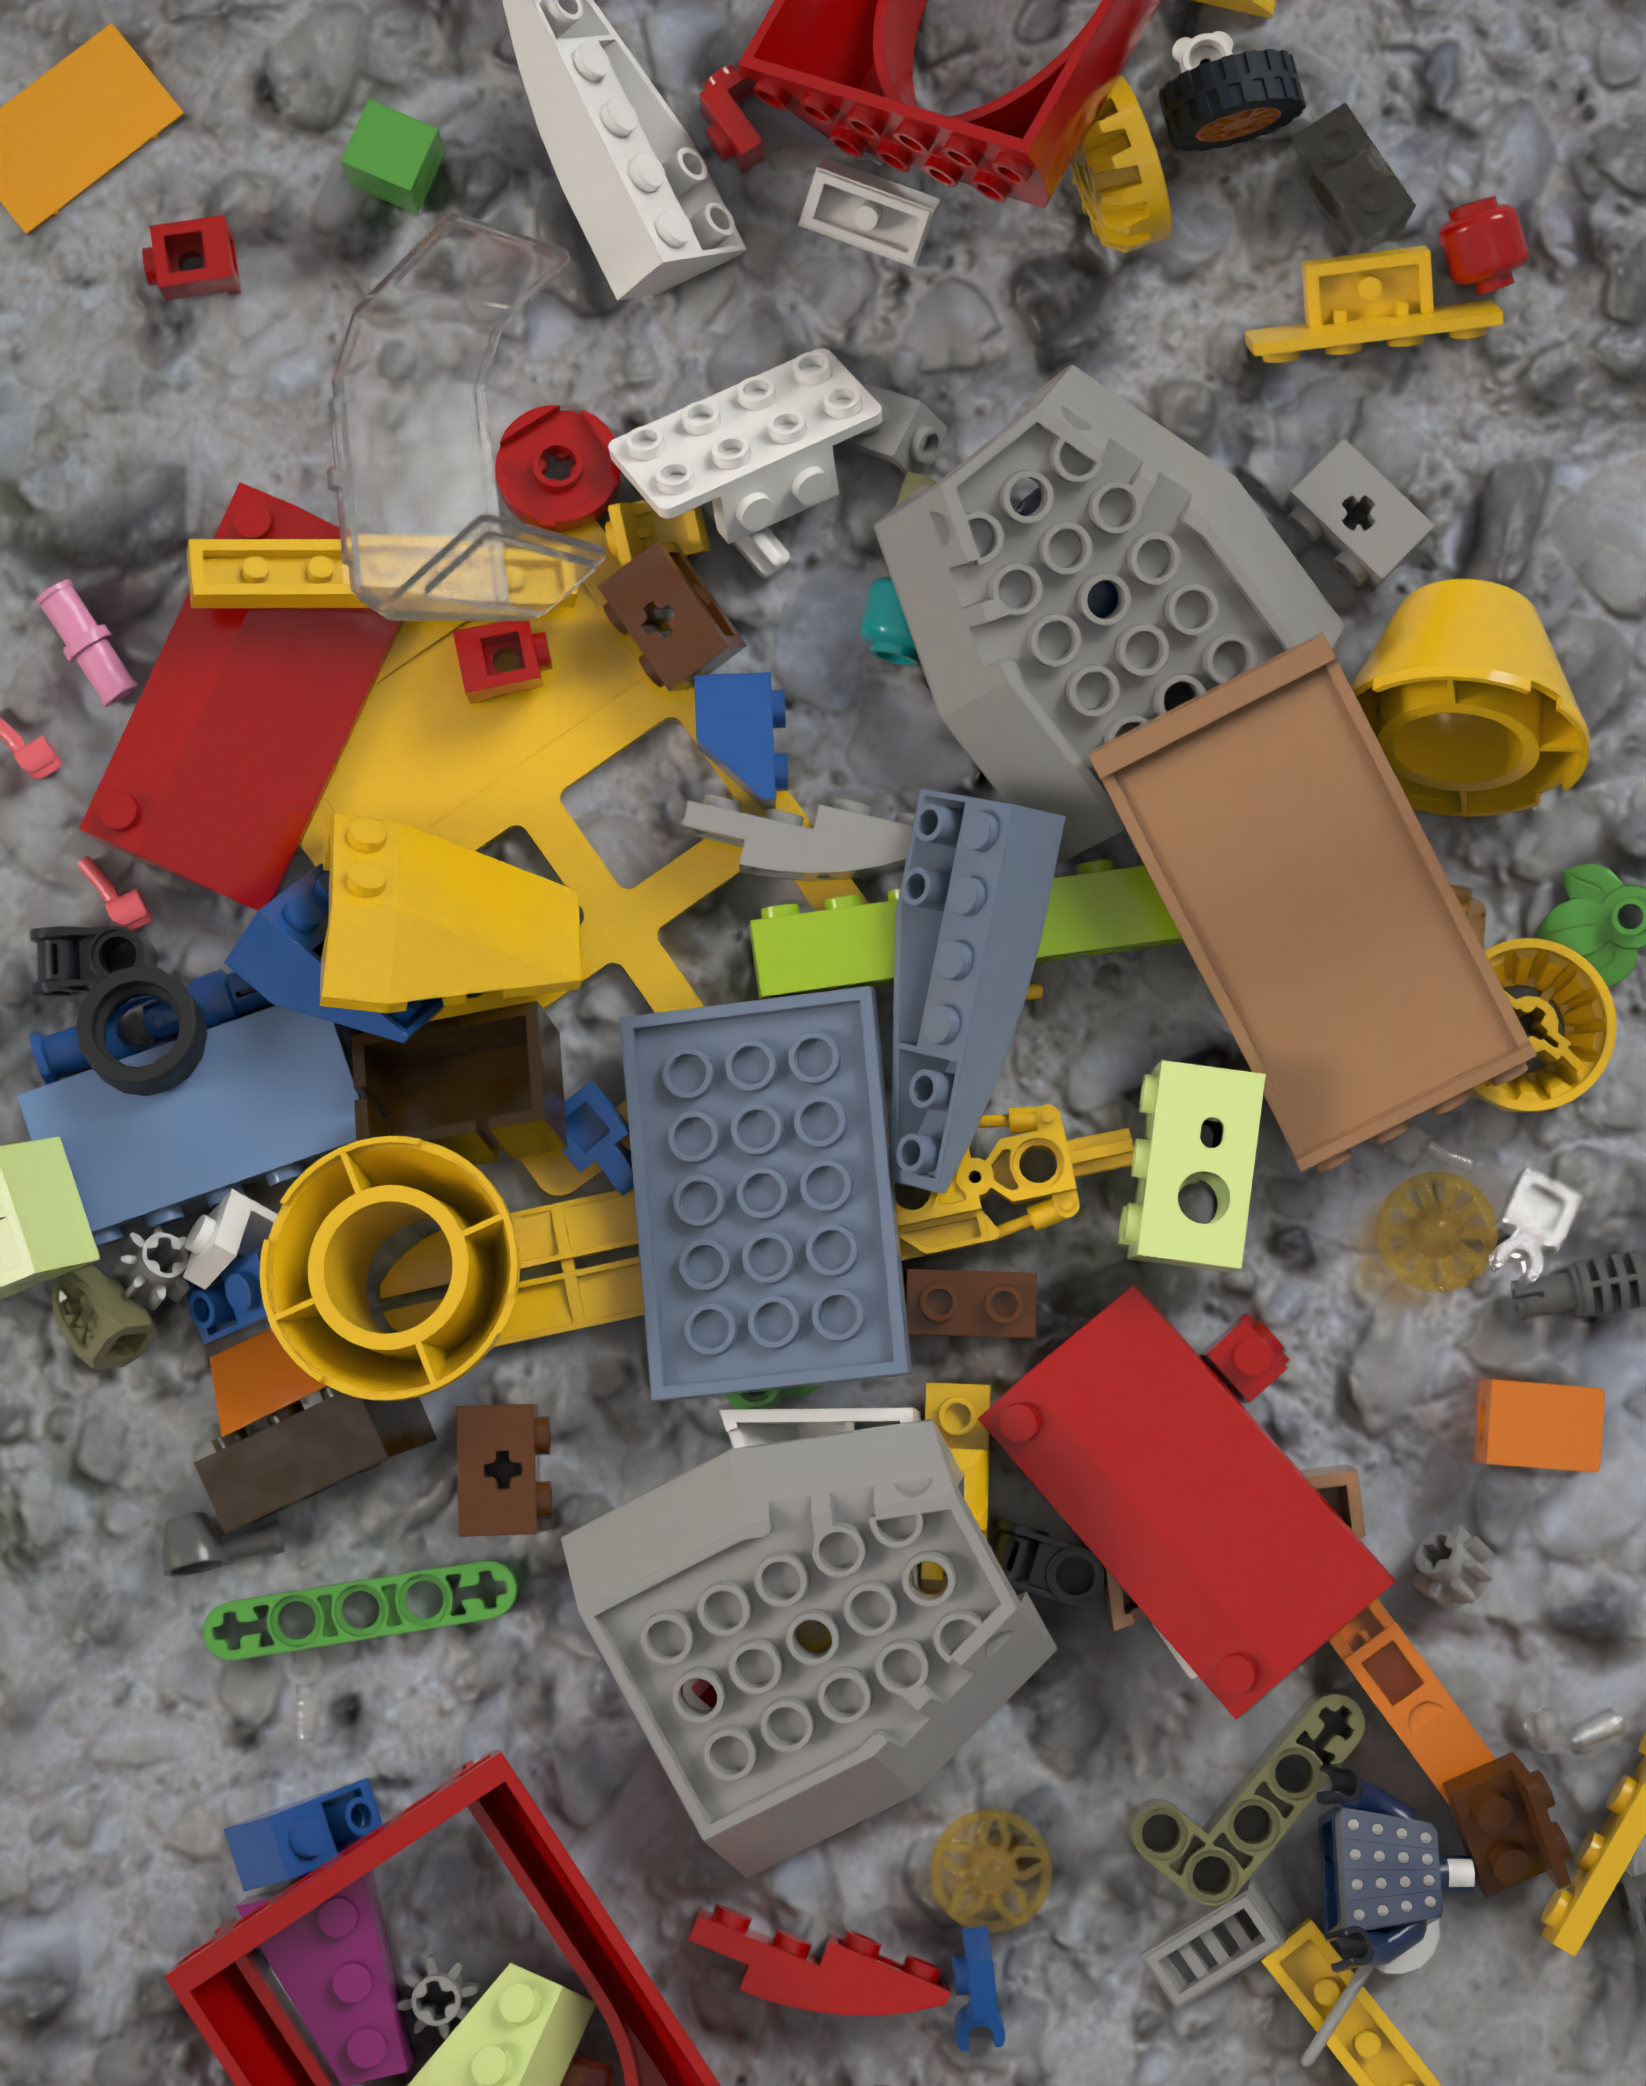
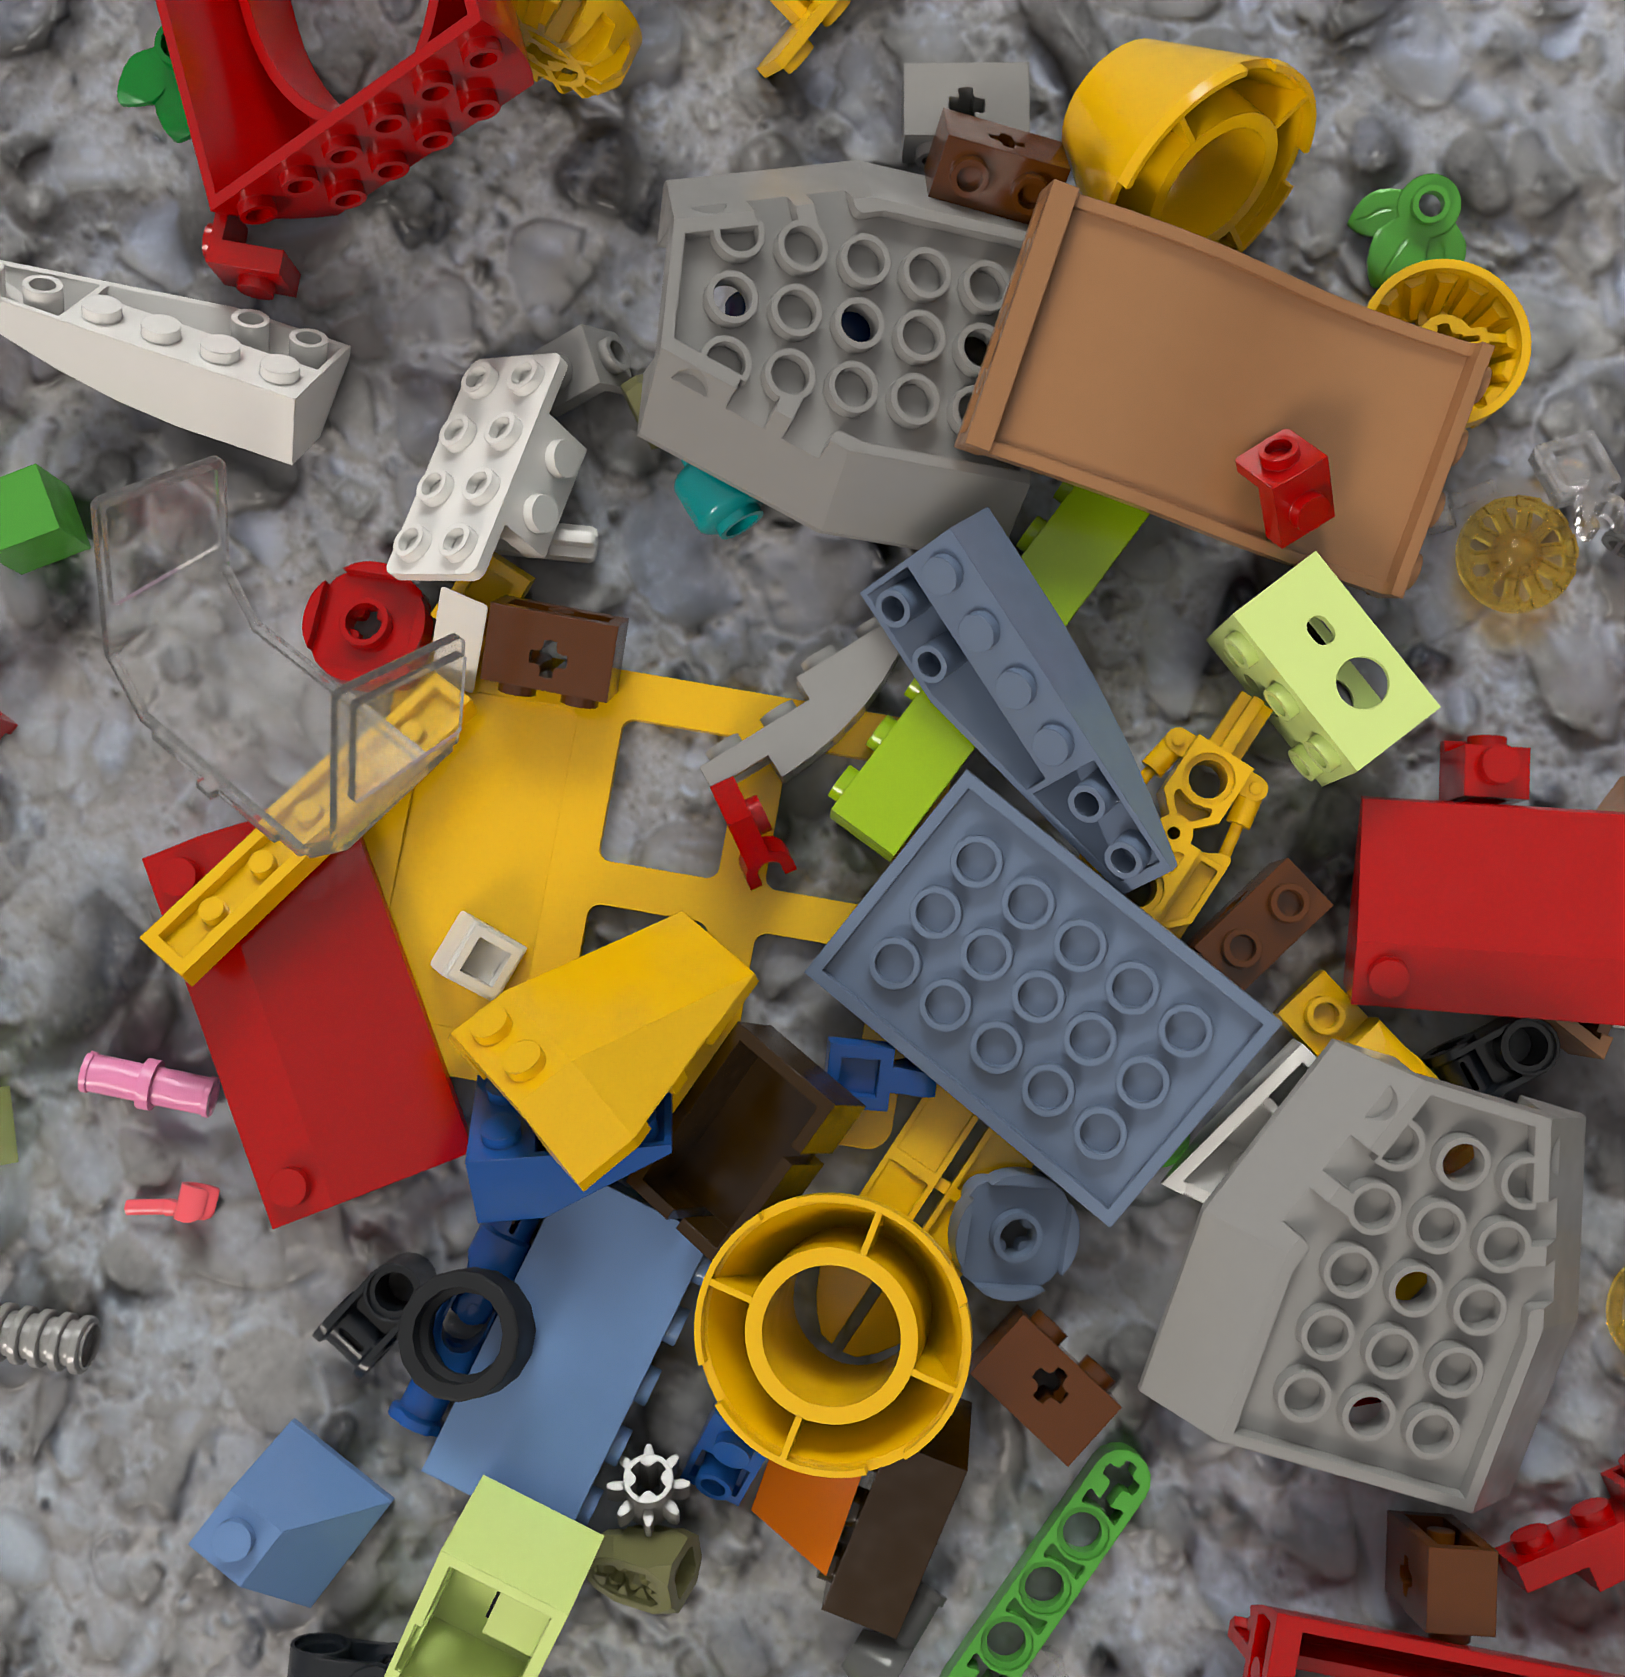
camera: 40 degrees left, 0 degrees up
coral hand [77,856,153,931] -> none
white bracket [183,1189,278,1289] -> none
red brick [453,616,553,704] -> none
blue slope [694,672,788,809] -> none
white slope [798,158,940,268] -> none
none -> white sticker [429,587,488,693]
none -> white slope [431,910,528,1001]
none -> red plate [710,776,797,891]
none -> reddish brown brick [924,108,1071,225]
none -> sand blue plate [948,1167,1080,1301]
none -> red bracket [1235,429,1335,549]
none -> reddish brown brick [1385,1510,1498,1645]

